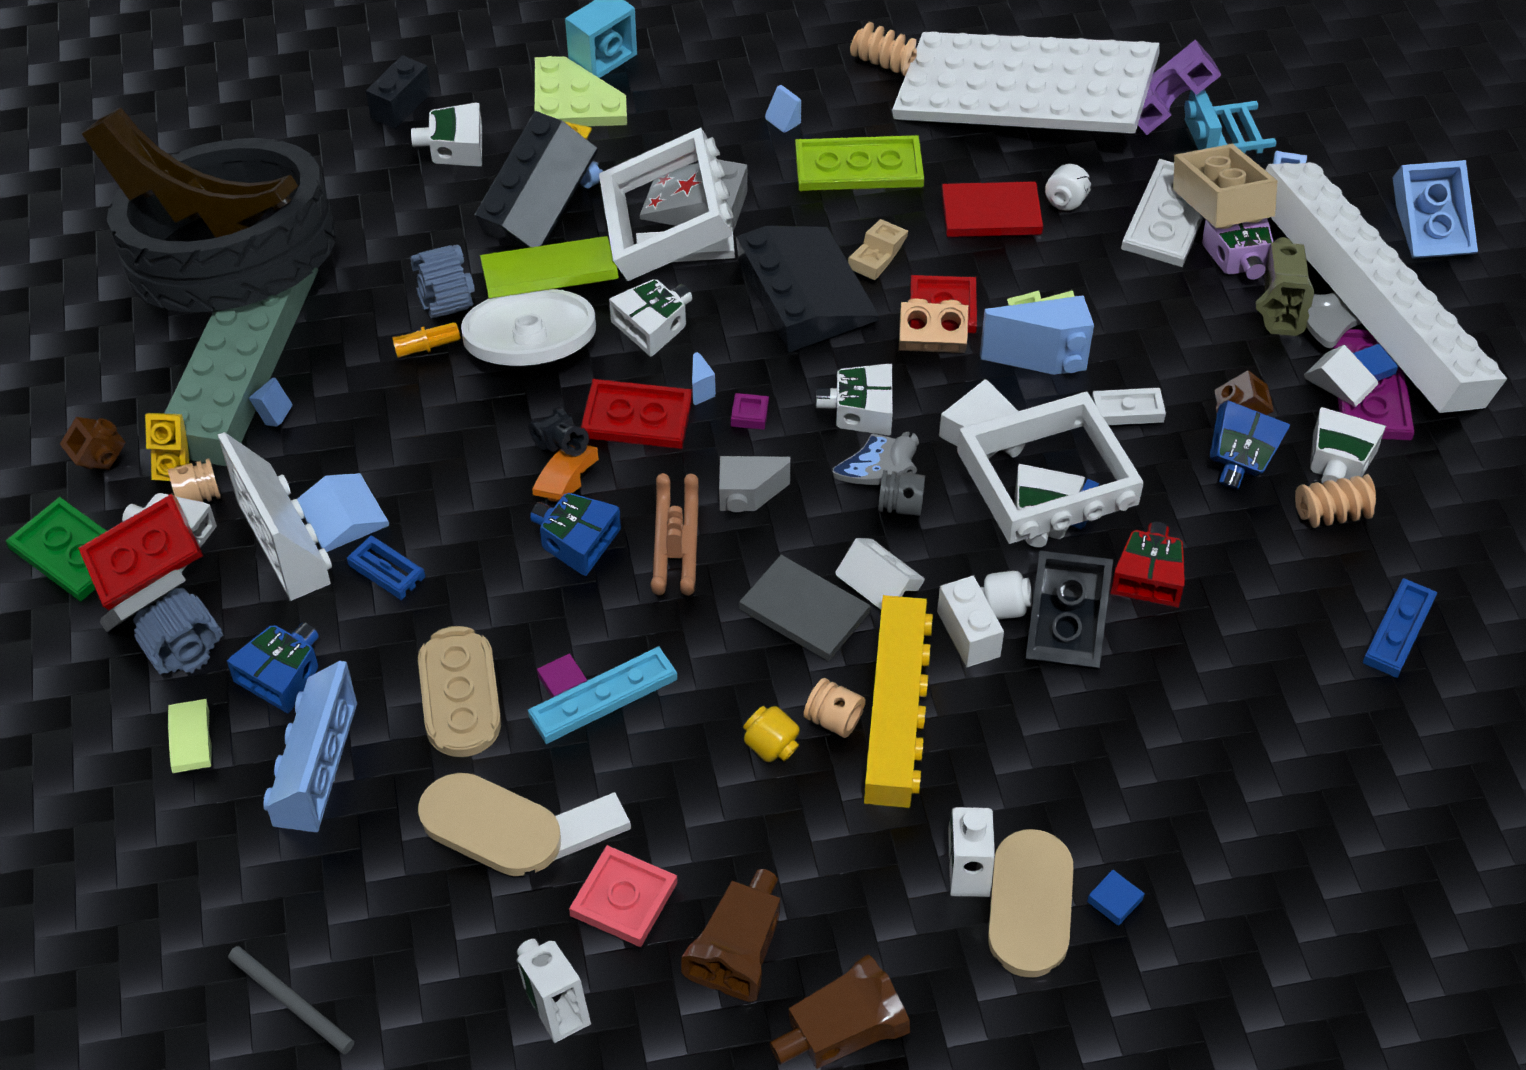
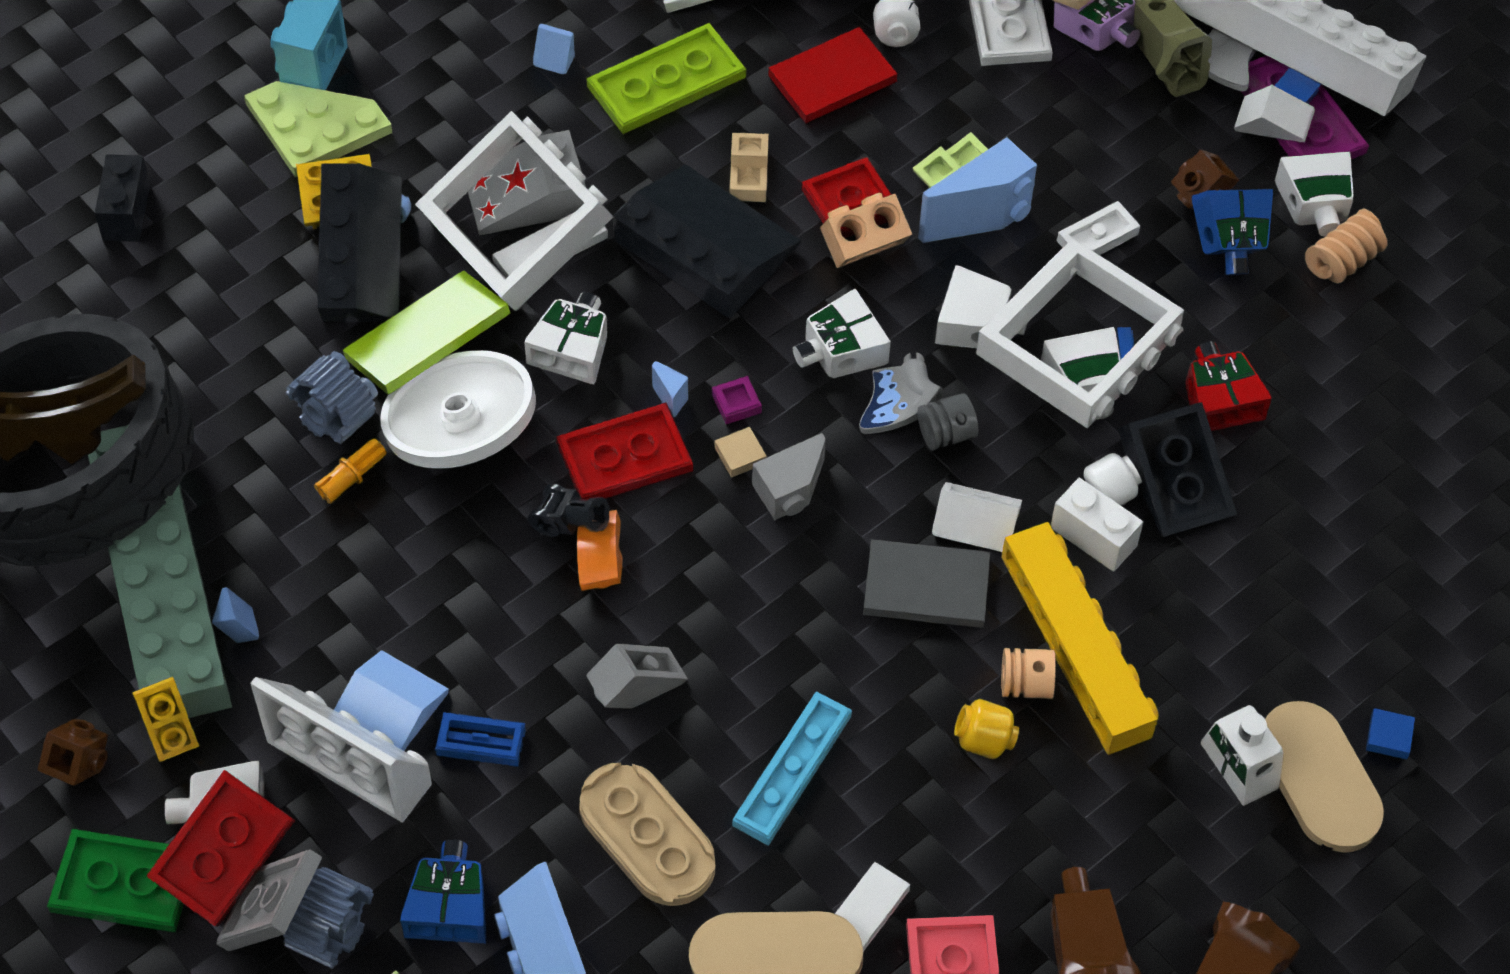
camera: 30 degrees left, 5 degrees up
light nougat piece [168,458,221,502] -> none
white torso [411,103,482,166] -> none
blue torso [530,493,621,576] -> none
magenta tile [537,653,587,698] -> none
nougat piece [651,473,699,596] -> none
blue tile [1363,578,1437,678] -> none
none -> light grey slope [586,644,688,709]
none -> tan tile [715,427,767,478]

